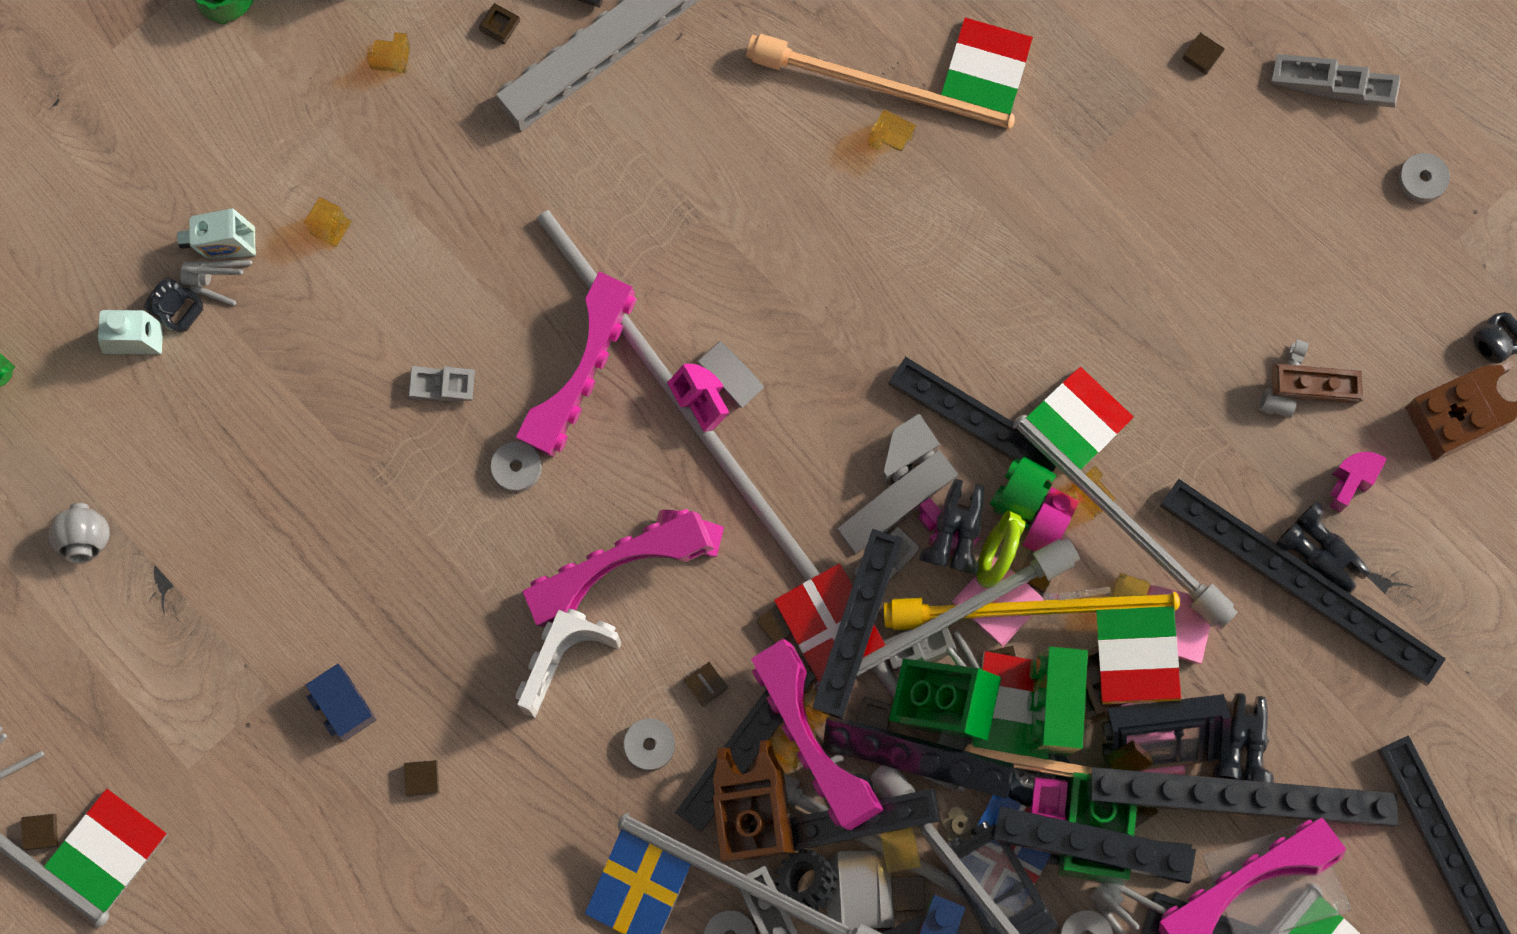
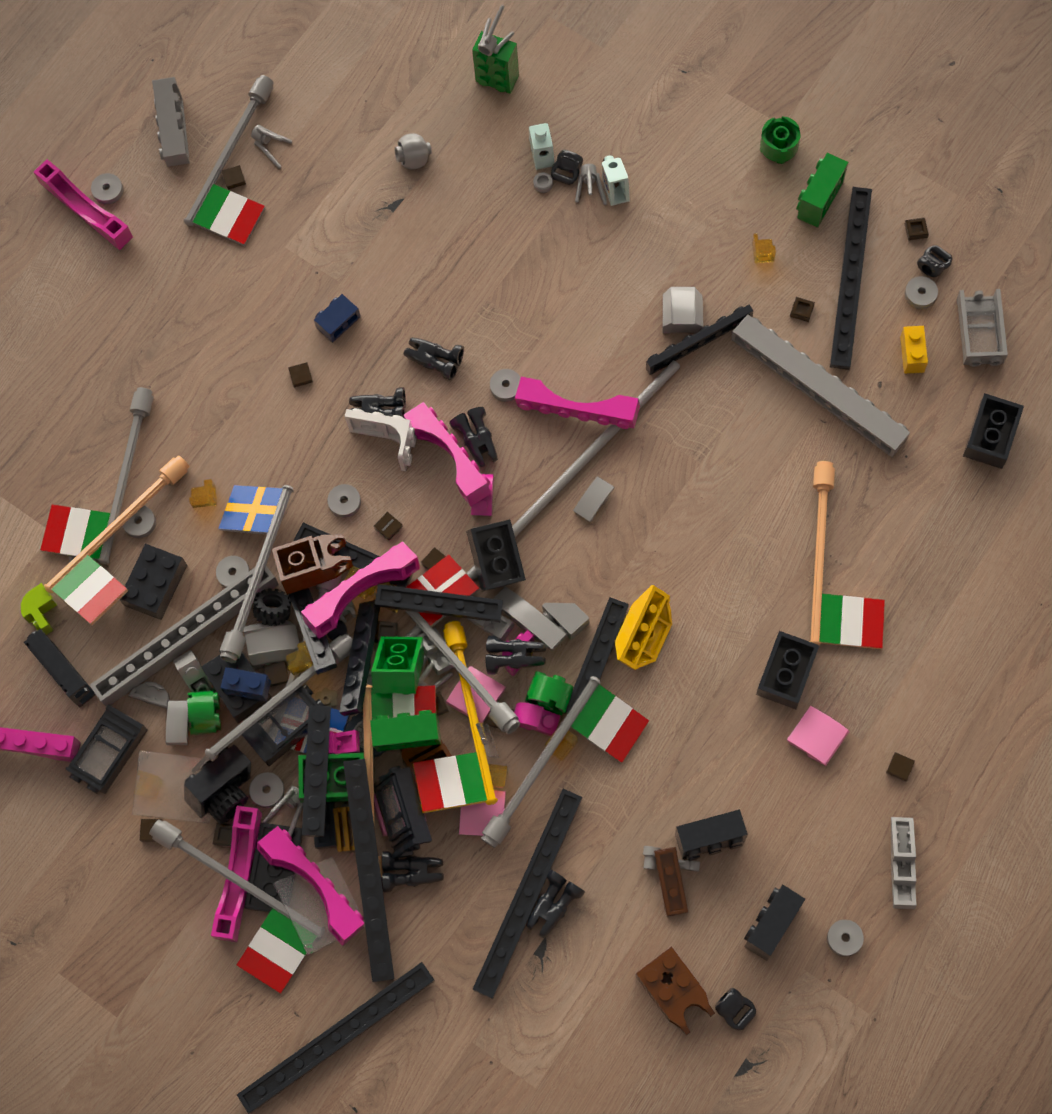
camera: 85 degrees right, 5 degrees down
clear yellow brick [304,196,352,247] -> none
light grey slope [408,366,475,402] -> none
dark pink brick [667,364,729,432] -> none
clear yellow panel [868,109,916,151] -> none
lime piece [976,510,1025,588] -> none
dark brown tile [1107,740,1153,771] -> none
dark pink brick [1329,452,1387,513] -> none
none -> pearl gold tile [333,807,355,852]
none -> black piece [349,387,406,419]
none -> black piece [403,337,464,380]
none -> black piece [449,407,498,468]
none -> black brick [466,519,526,592]
none -> light grey tile [533,172,553,193]
none -> yellow wedge [615,585,672,670]
none -> black plate [646,304,754,375]
none -> light grey slope [662,287,703,334]
none -> black brick [675,809,748,861]
none -> black brick [744,884,805,961]
none -> black brick [756,631,820,710]
none -> bright pink slope [787,706,849,766]

